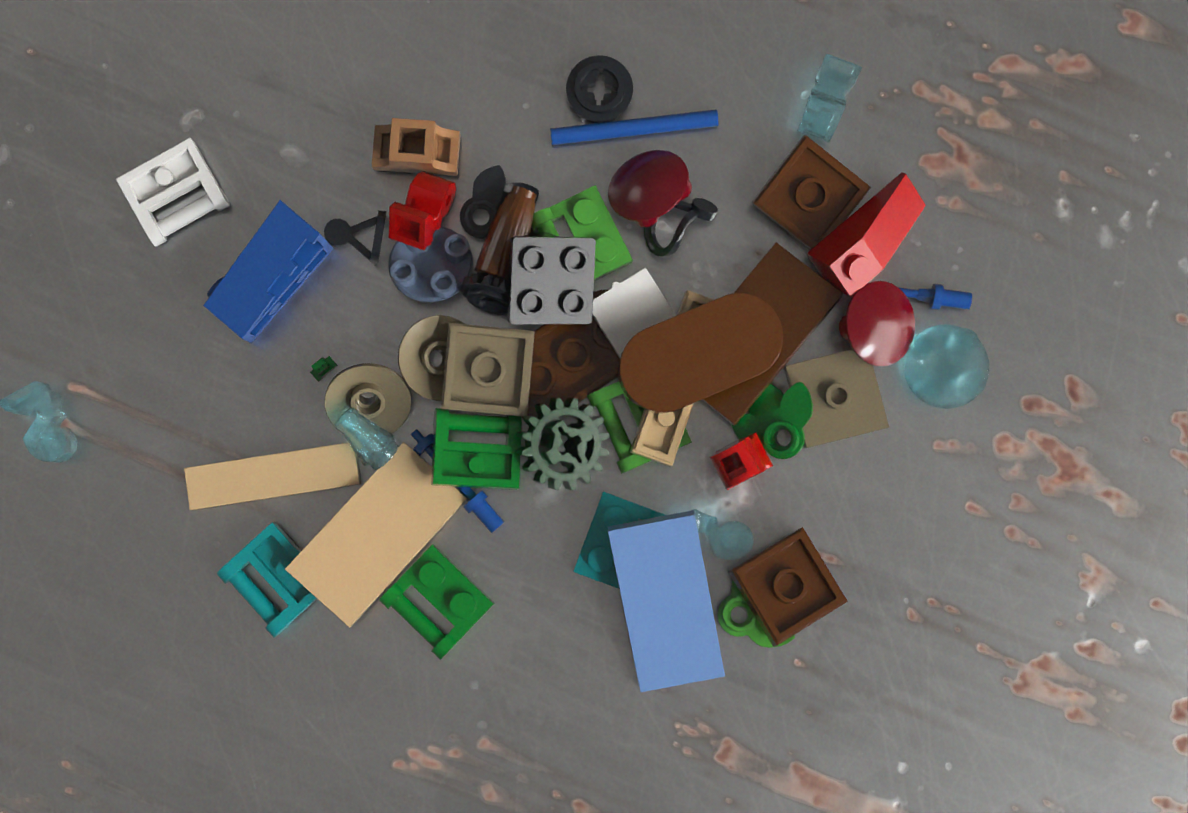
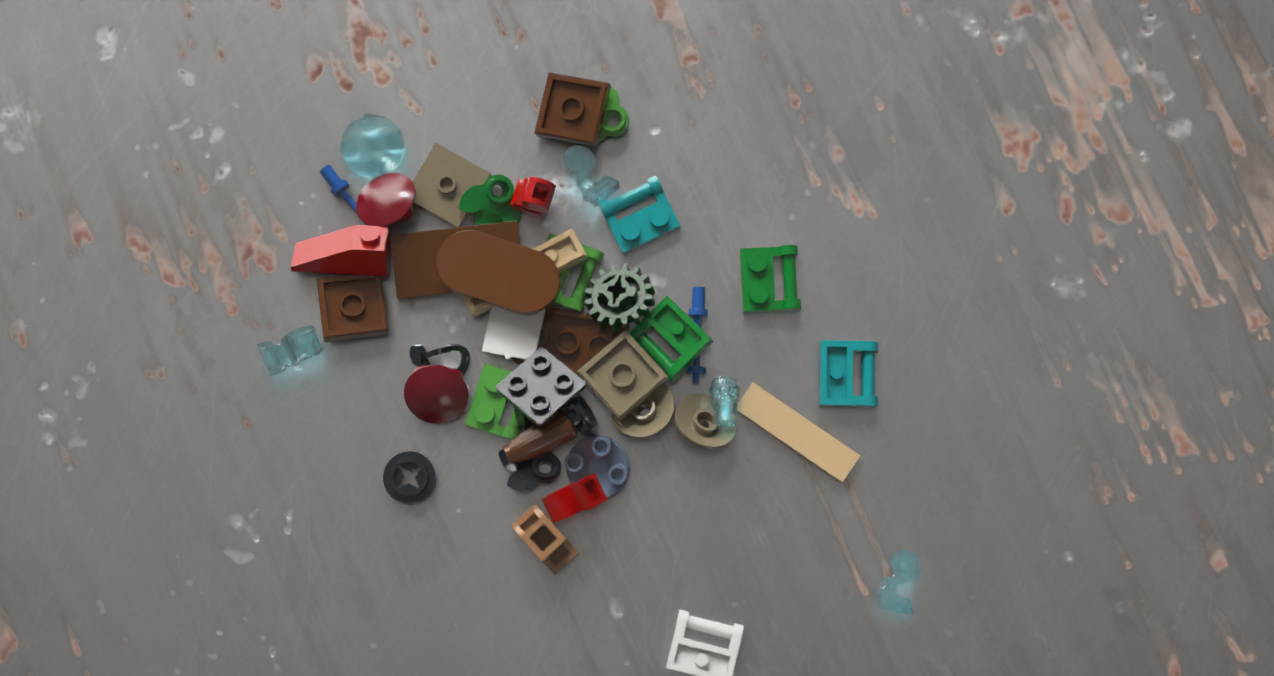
camera: 130 degrees left, 5 degrees down
blue wedge [203,200,334,343] -> none
tan tile [285,442,467,628] -> none
green piece [310,356,338,382] -> none
black piece [324,210,387,265] -> none
blue bar [550,109,719,145] -> none
medium blue tile [608,510,725,692] -> none

